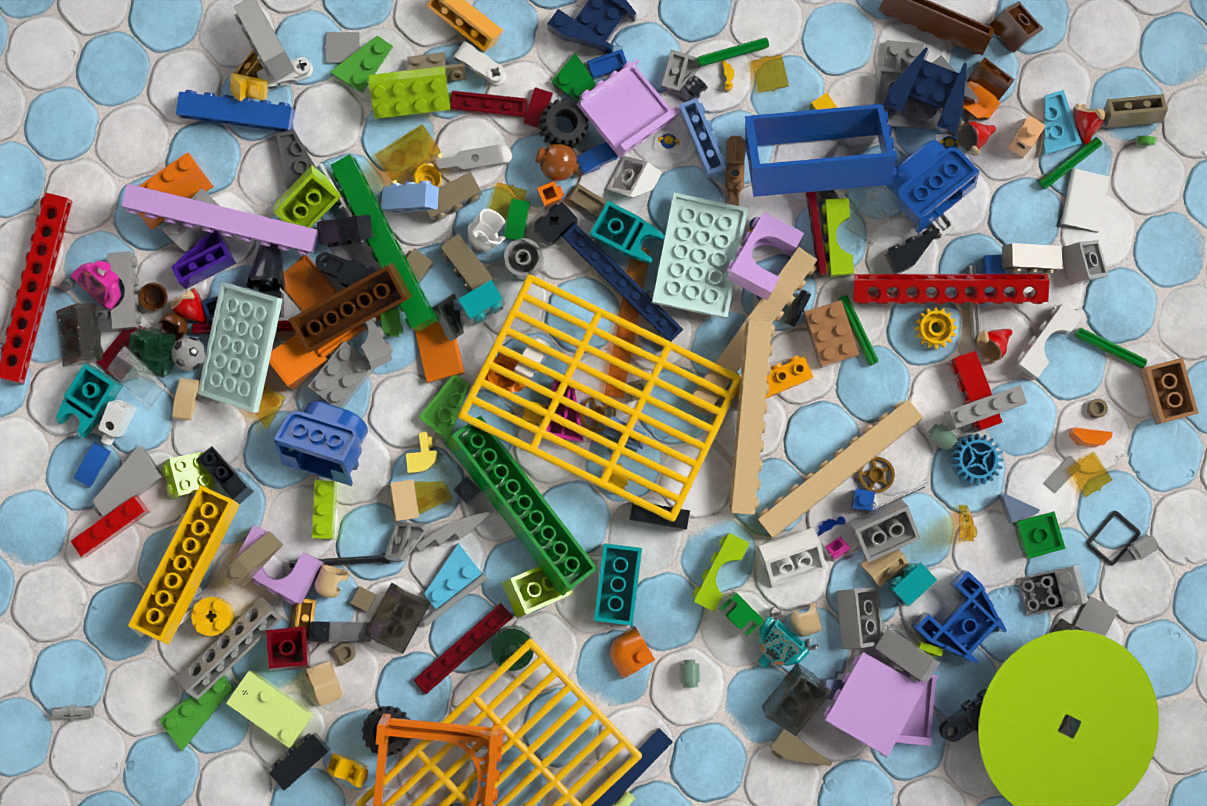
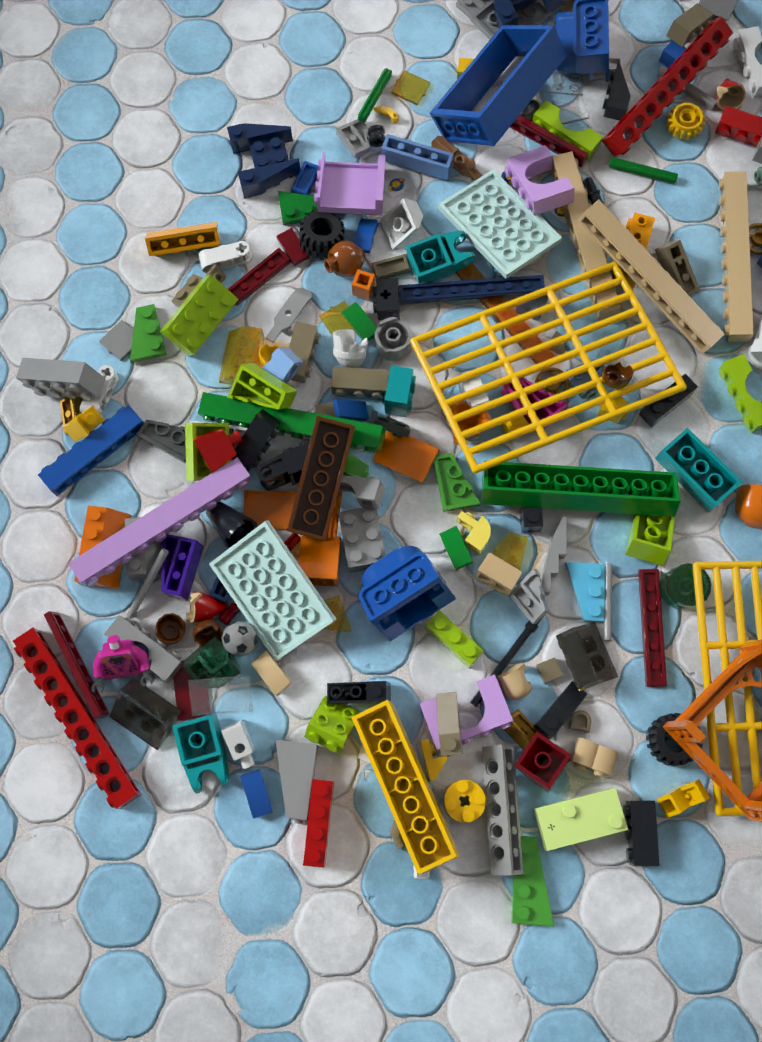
camera: 50 degrees left, 10 degrees down
light grey pin [52,705,94,720] -> none
medium nougat brick [803,300,859,369] -> none
none -> dark red tile [43,611,109,719]
none -> light grey bar [127,548,169,619]
none -> red torso [193,429,243,473]
none -> lime wedge [227,363,297,410]
none -> blue tile [333,398,369,421]
none -> yellow slope [420,739,449,782]
none -> green slope [439,526,474,571]
none -> reddish brown hair [602,362,634,389]
none -> dark tan slope [655,240,700,296]

